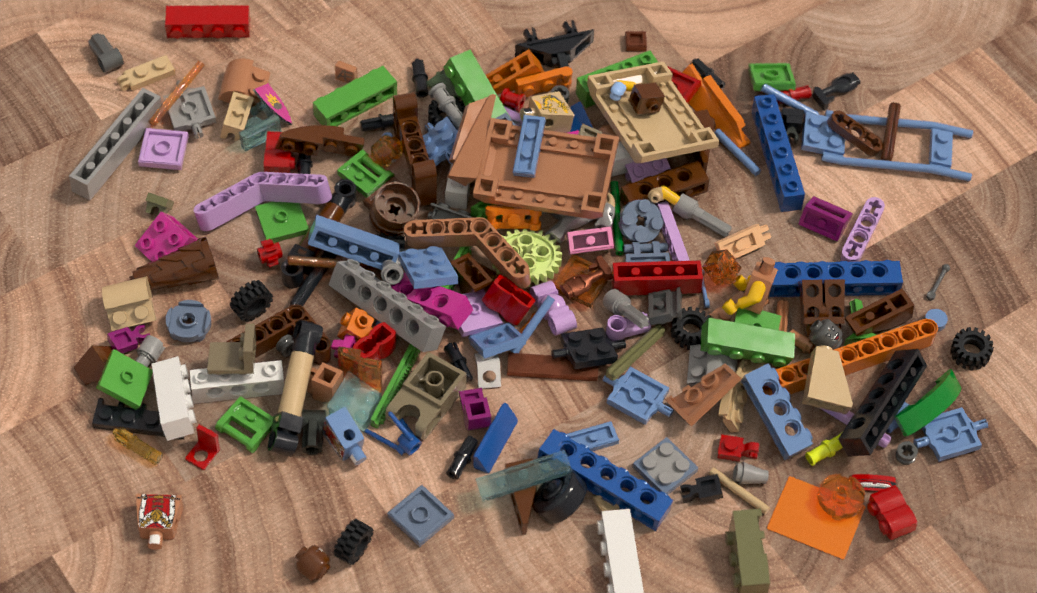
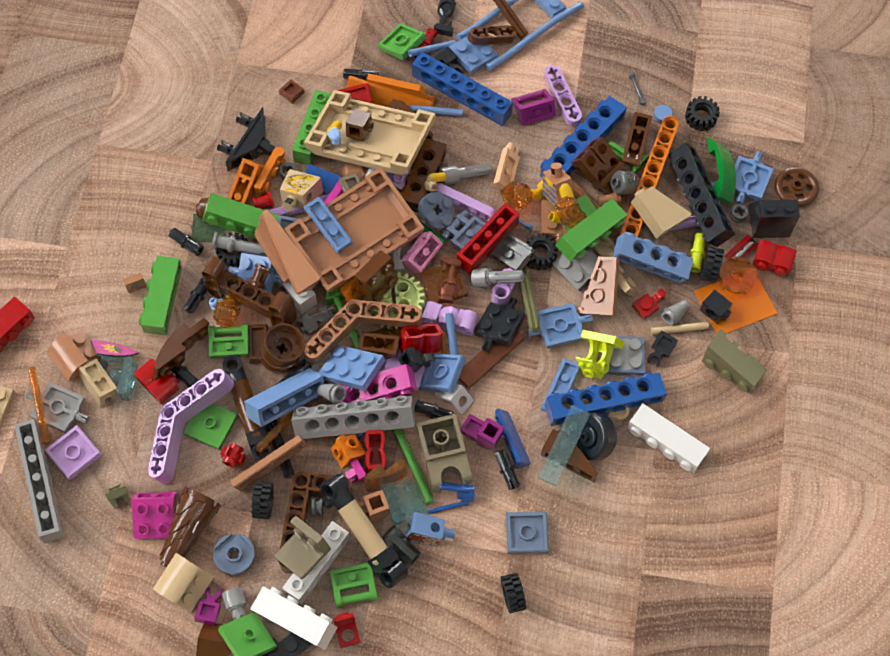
camera: 45 degrees left, 10 degrees up
reddish brown head [295,545,331,581] -> none
none -> nougat tile [230,435,307,491]
none -> reddish brown bush [248,263,272,288]
none -> reddish brown piece [354,250,399,302]
none -> black piece [398,347,435,372]
none -> clear orange brick [554,195,587,228]
none -> neon yellow tile [576,330,625,379]
none -> black brick [700,289,733,324]
none -> black tyre [701,246,724,283]
none -> black slope [749,200,800,238]
none -> reddish brown plate [775,167,819,207]

